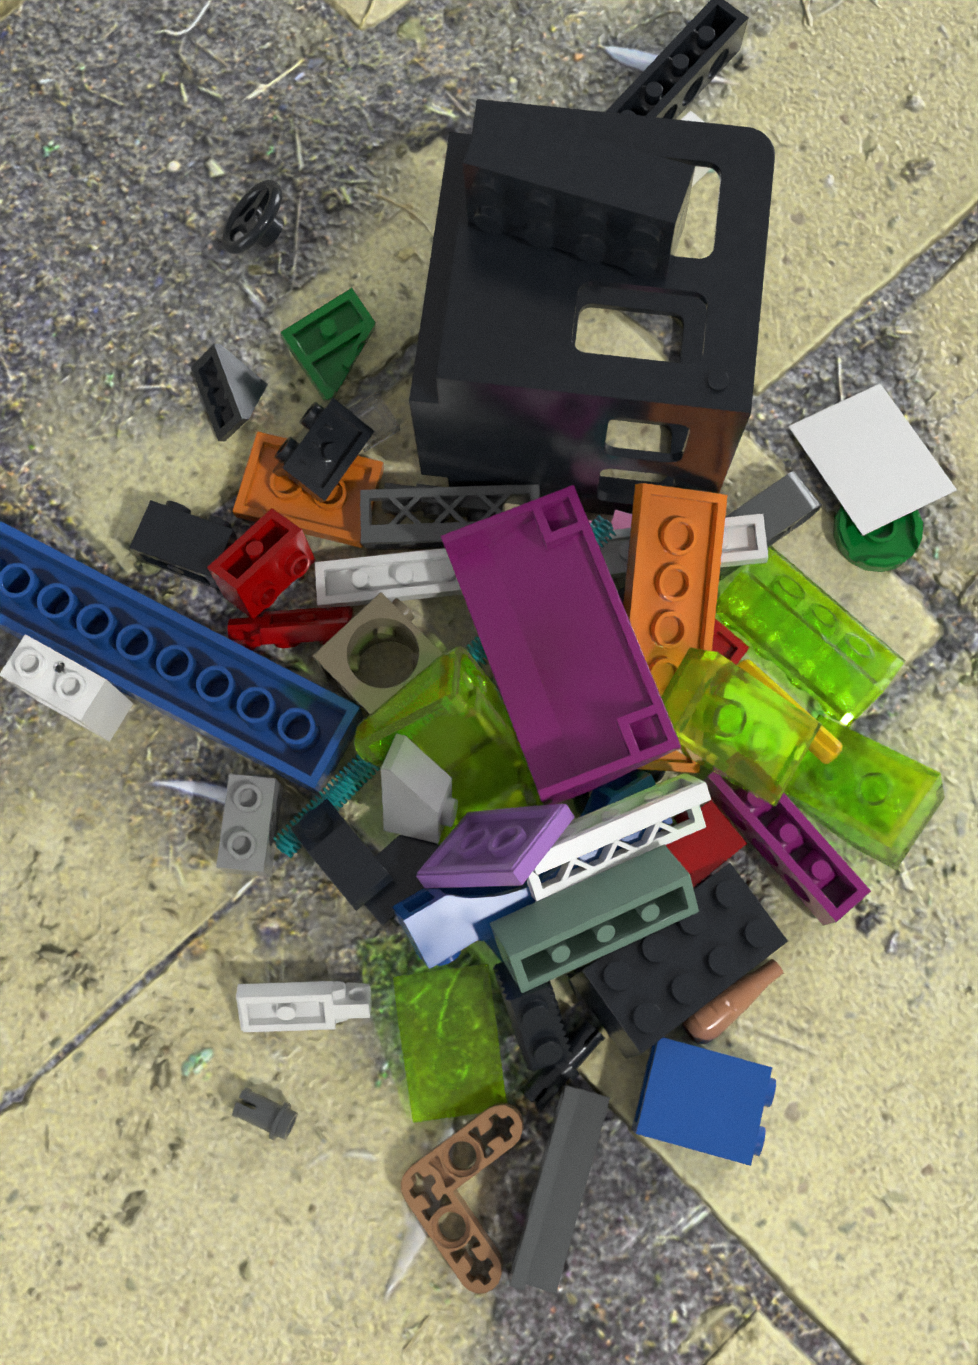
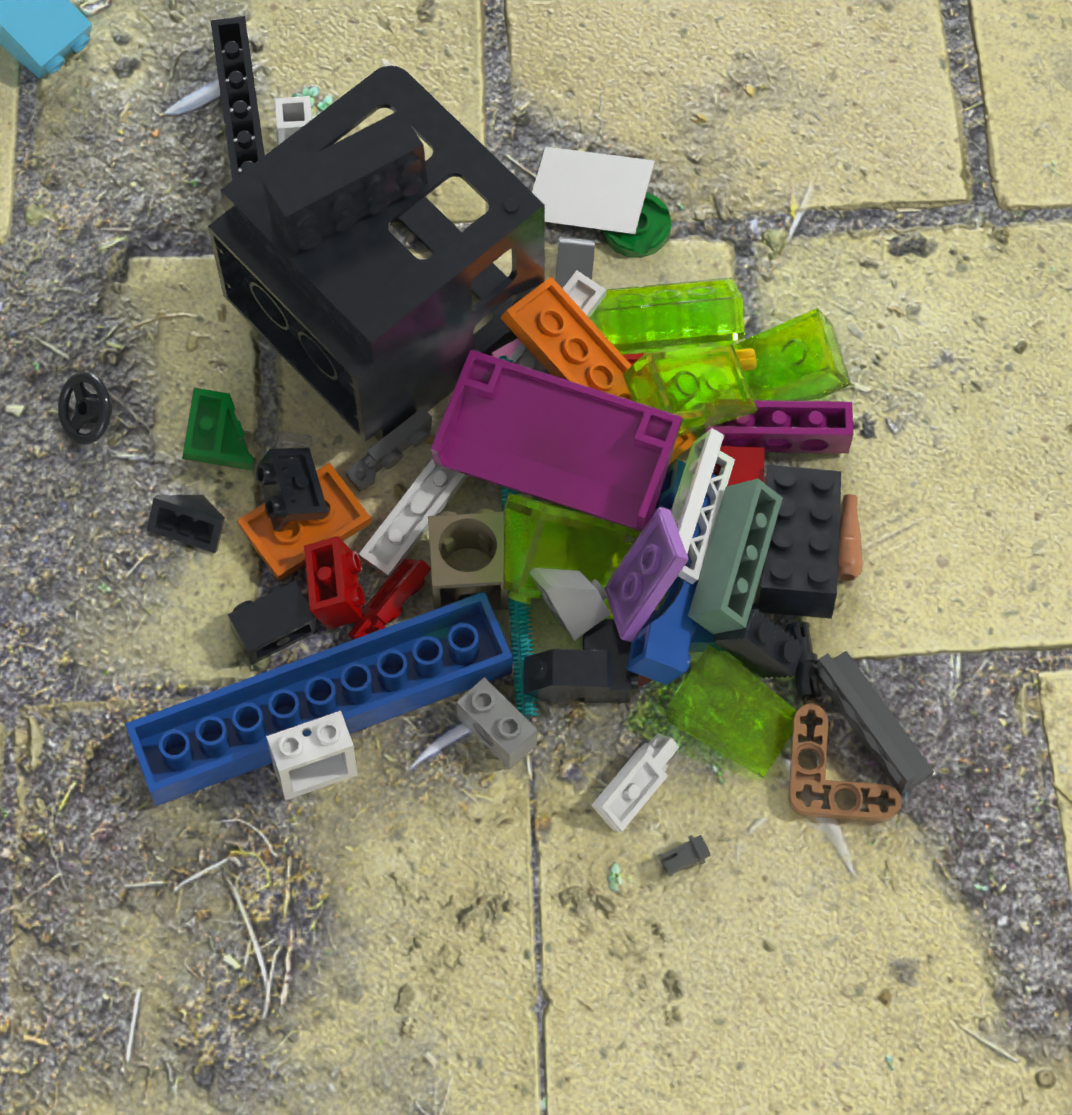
camera: 50 degrees left, 10 degrees down
dark grey fence [360,484,540,551] -> none
blue brick [631,1037,776,1166] -> none

